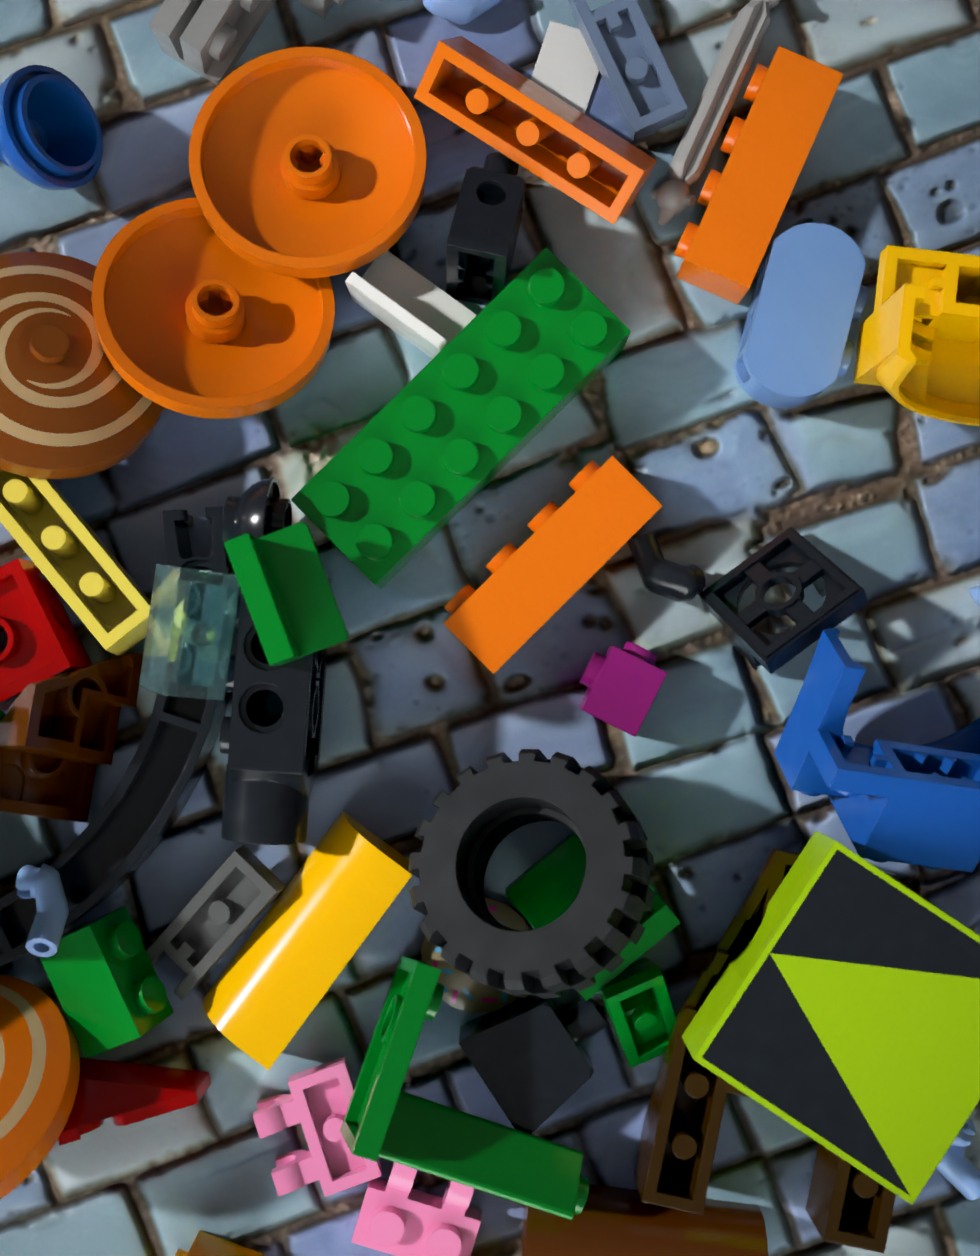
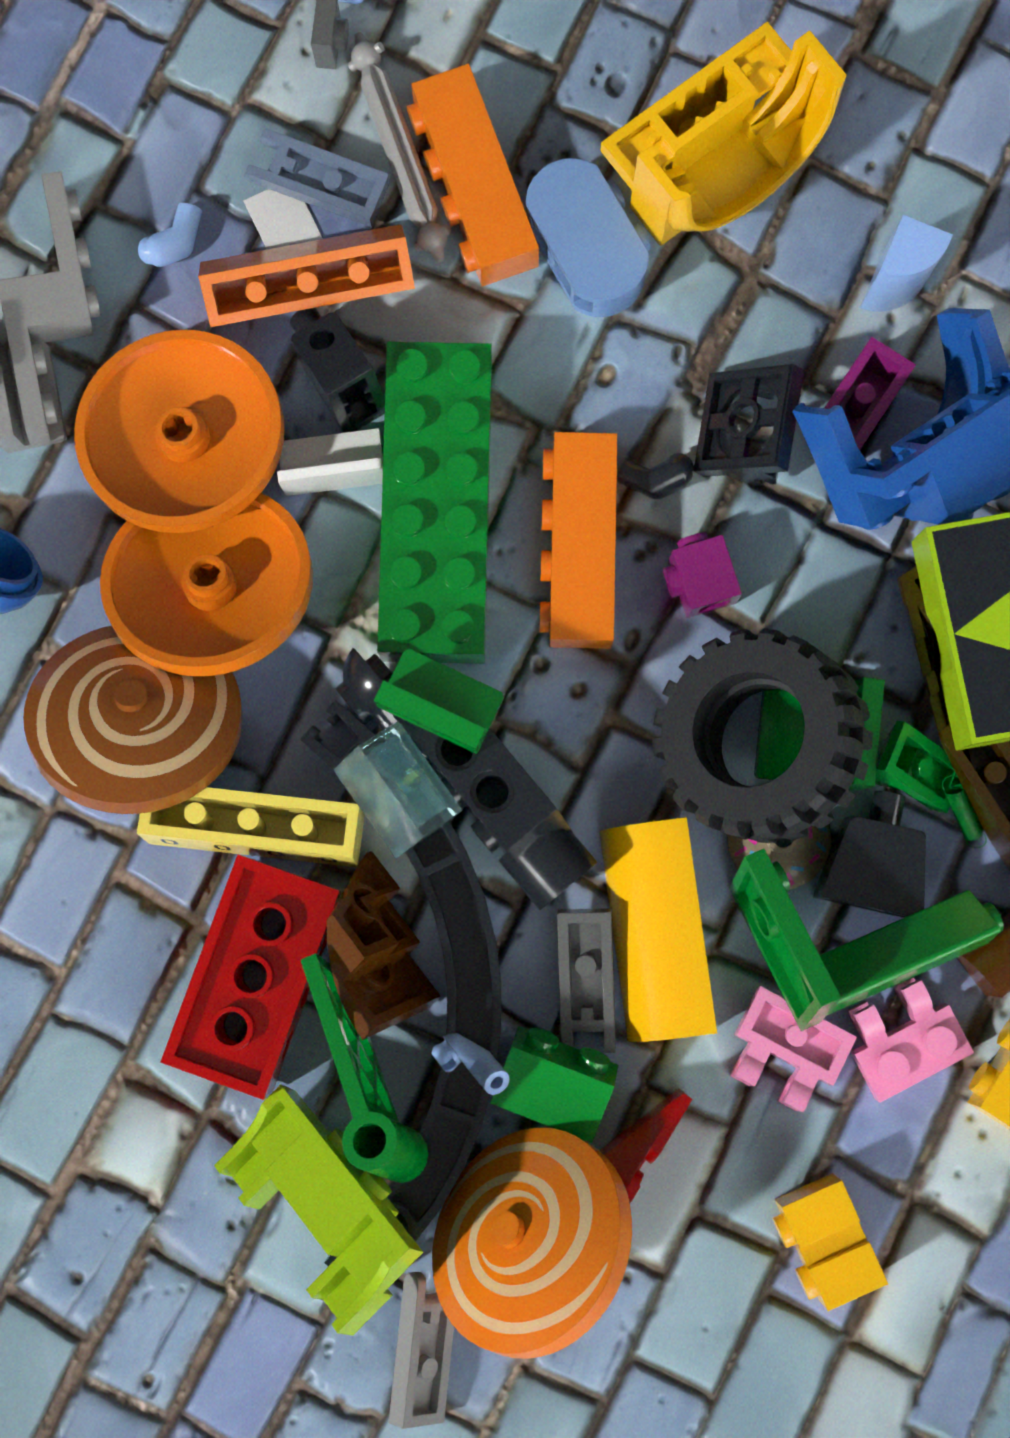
camera: 40 degrees left, 5 degrees down
none -> magenta brick [824,336,916,450]
none -> green piece [942,775,987,848]

